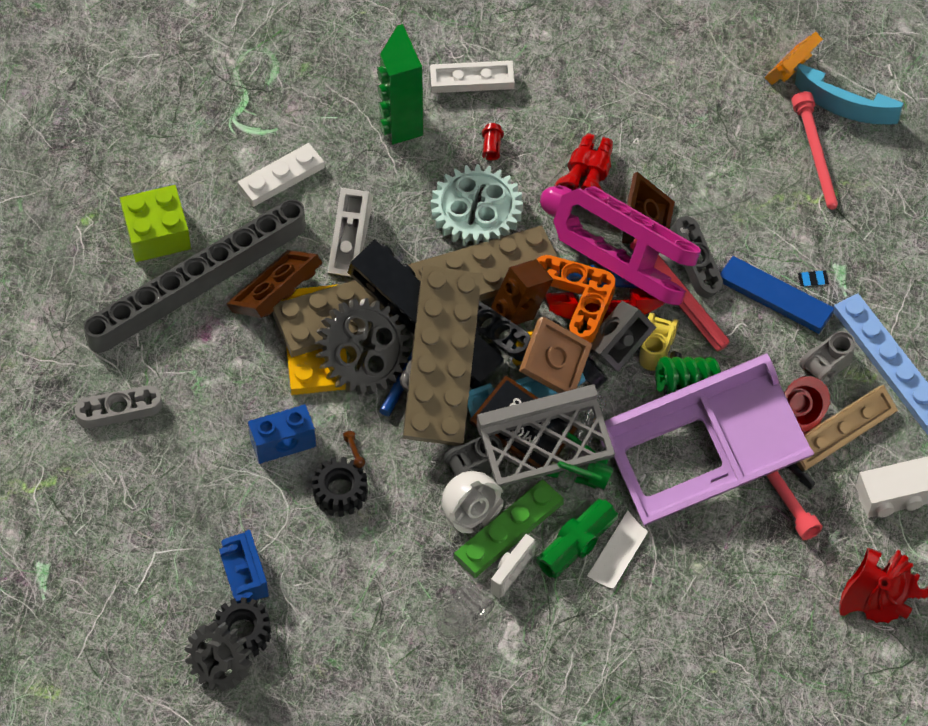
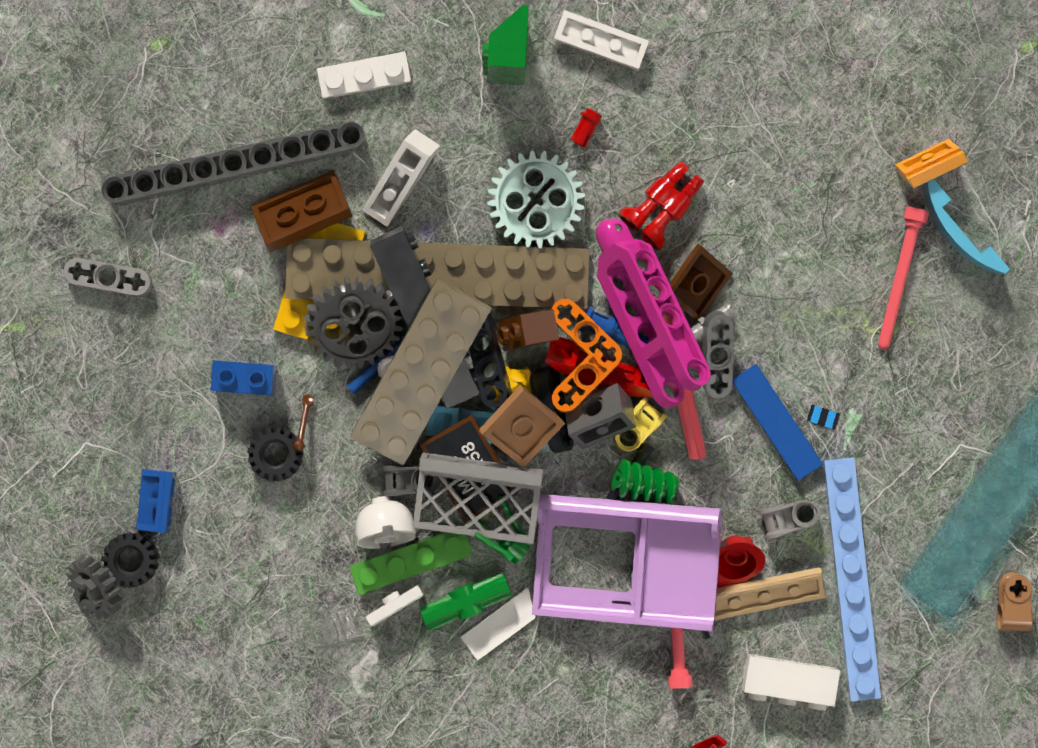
camera: 25 degrees right, 30 degrees up
lime brick [119,184,191,263] -> none

